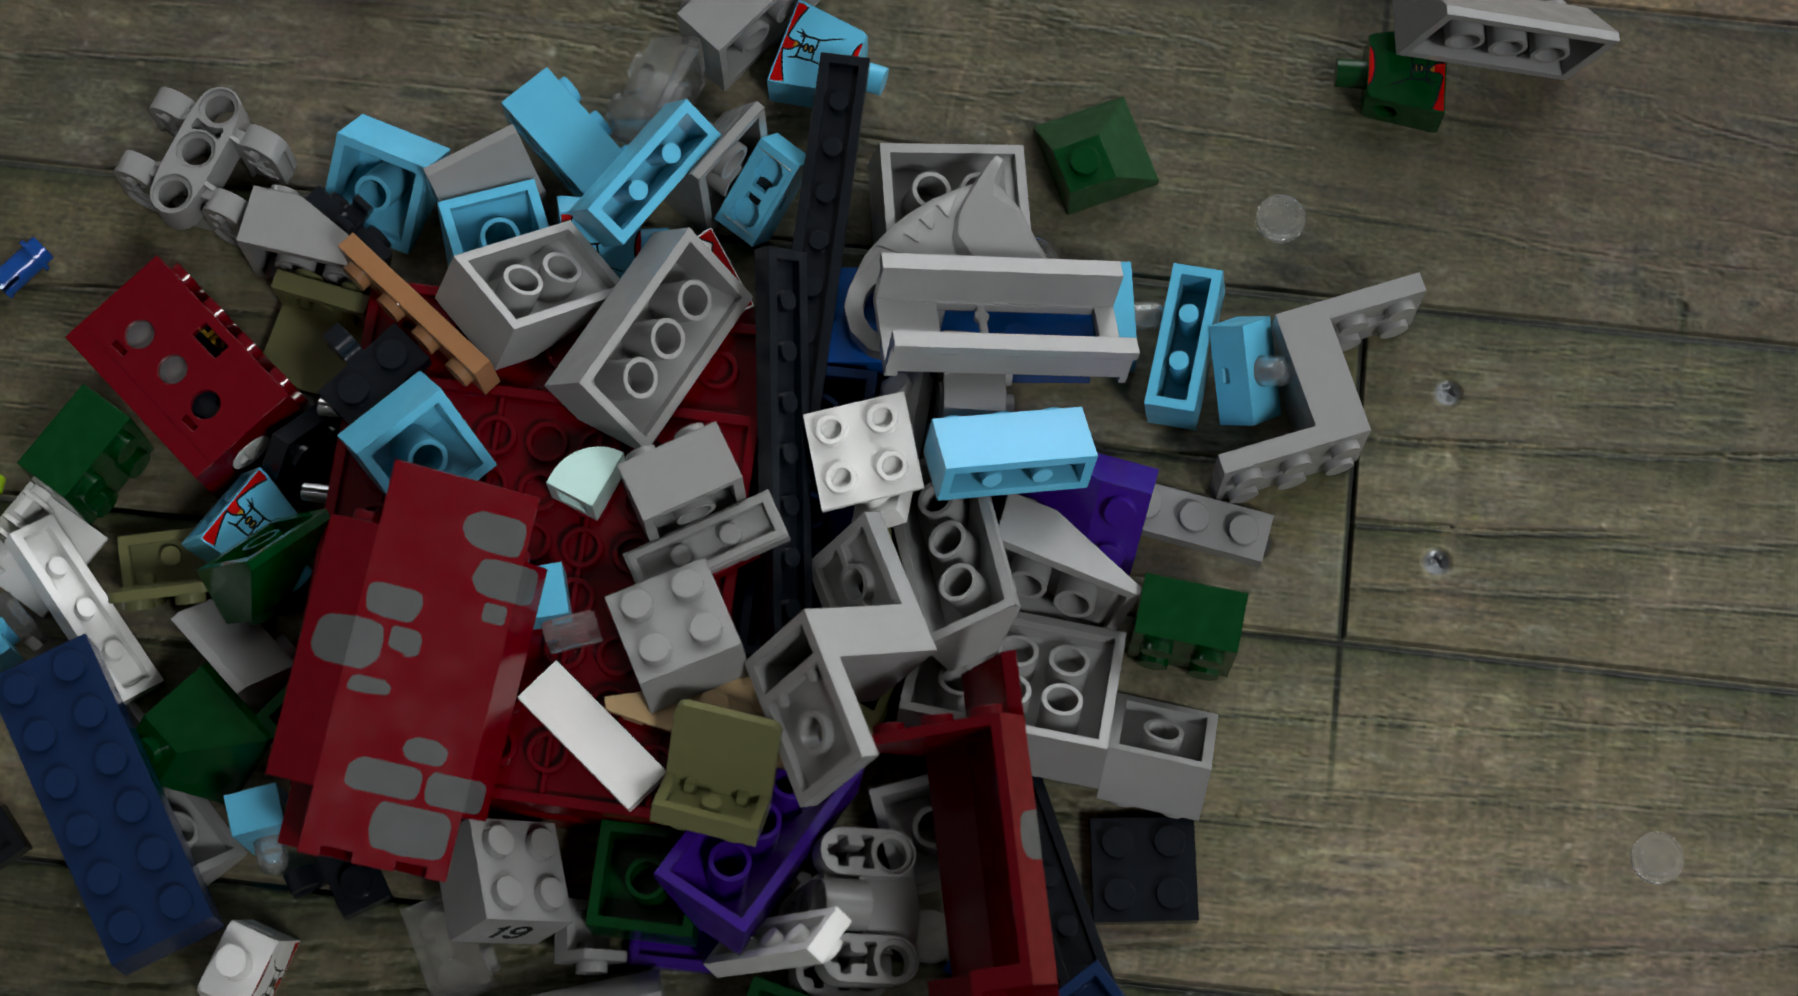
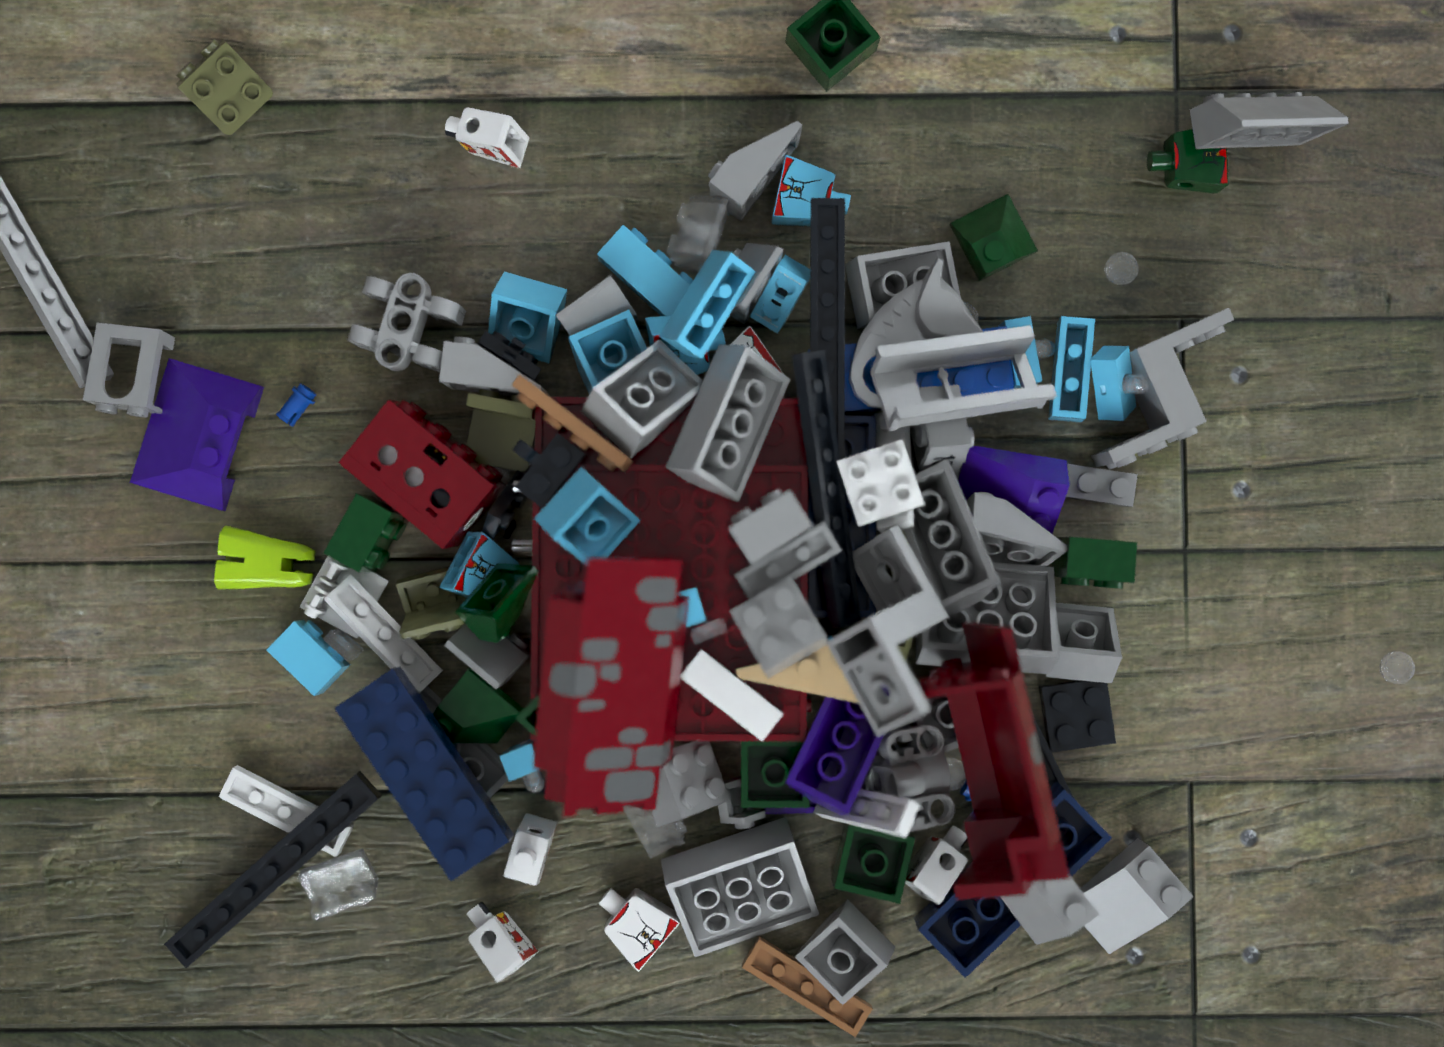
camera: 10 degrees left, 15 degrees up
light aqua brick [546,447,626,521] -> none
olive bracket [650,699,783,847] -> none
medium azure brick [923,407,1098,501] -> none

